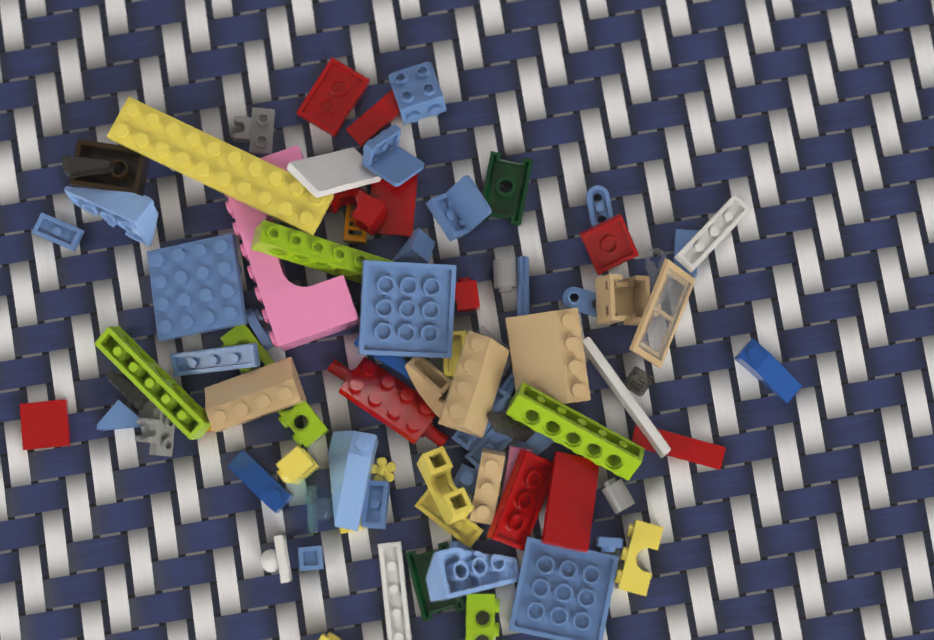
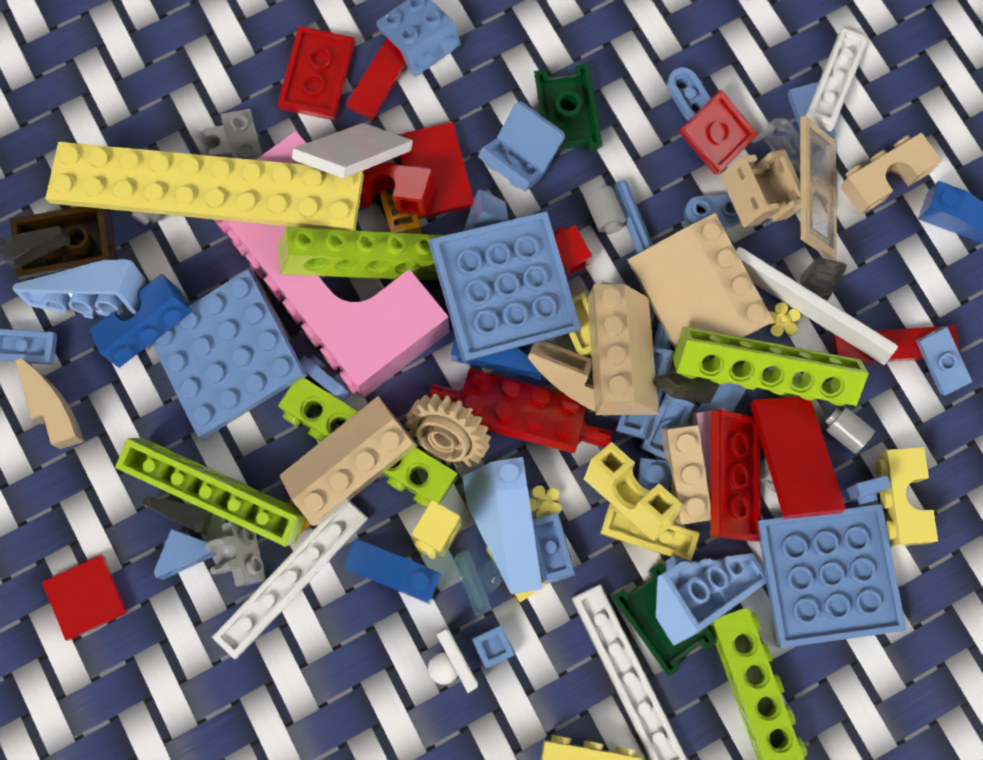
camera: 25 degrees left, 5 degrees down
medium blue tile [170,343,261,377] -> none
medium blue bracket [362,124,424,187] -> none
none -> tan slope [15,359,85,449]
none -> blue arch [89,274,192,368]
none -> white tile [212,501,369,660]
none -> tan gear [405,394,491,468]
none -> light yellow plant [769,302,801,337]
none -> tan arch [840,133,942,216]
none -> medium blue plate [916,326,972,396]

